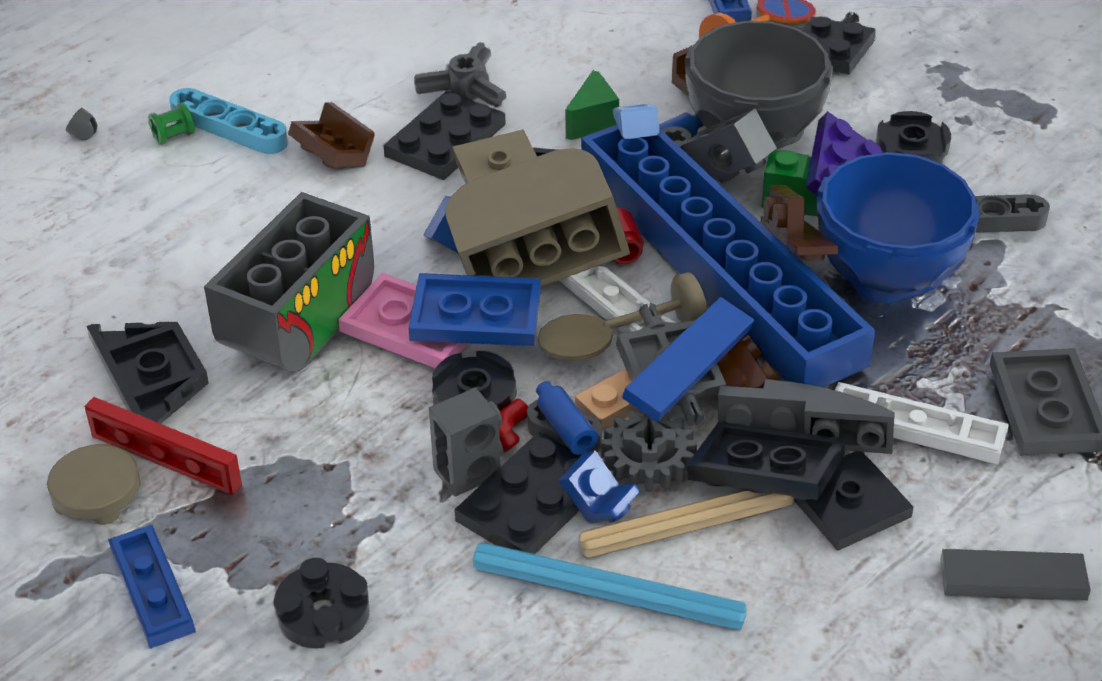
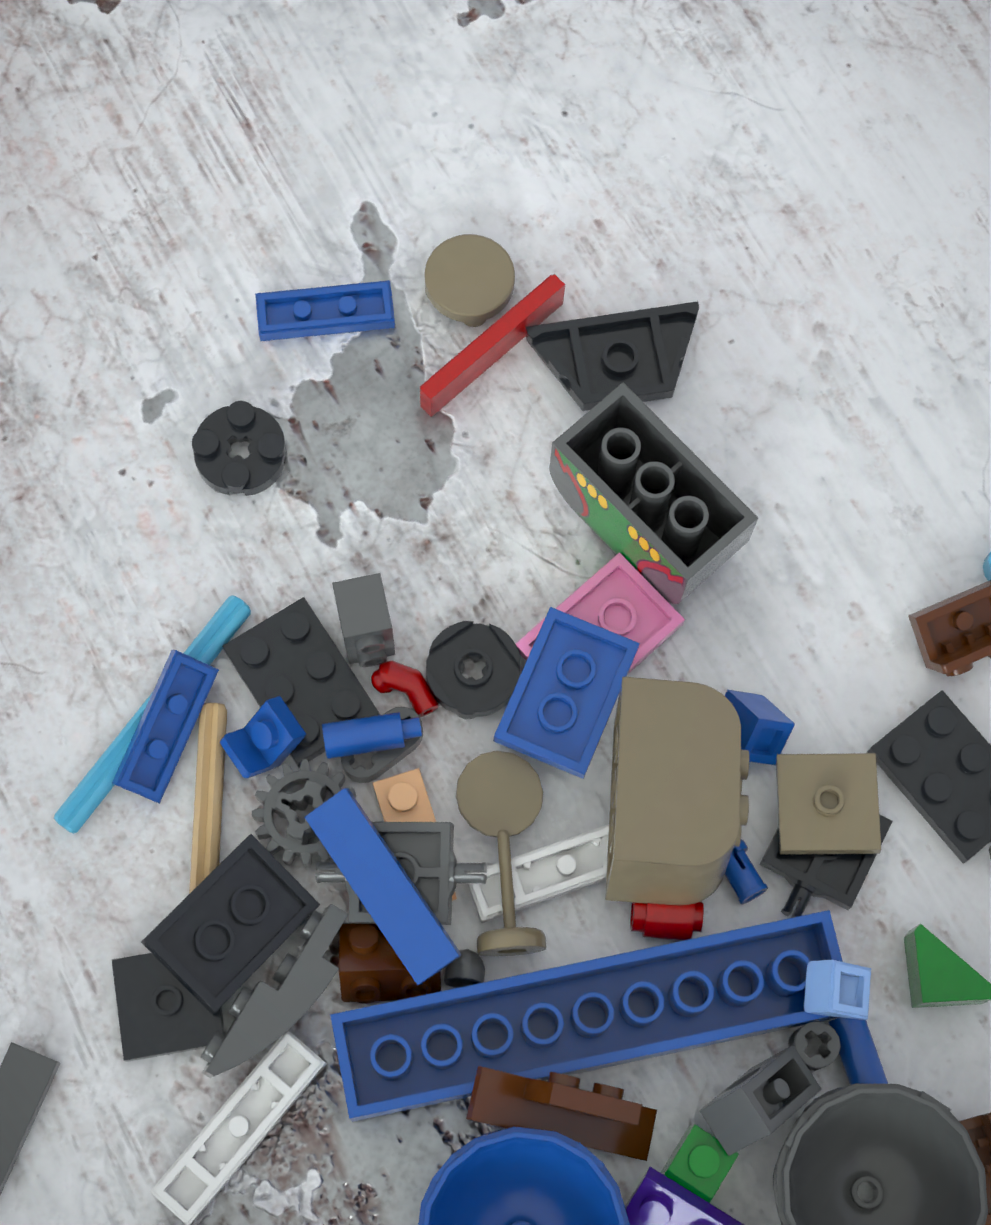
camera: 105 degrees right, 30 degrees up
none -> blue tile [112,650,219,804]

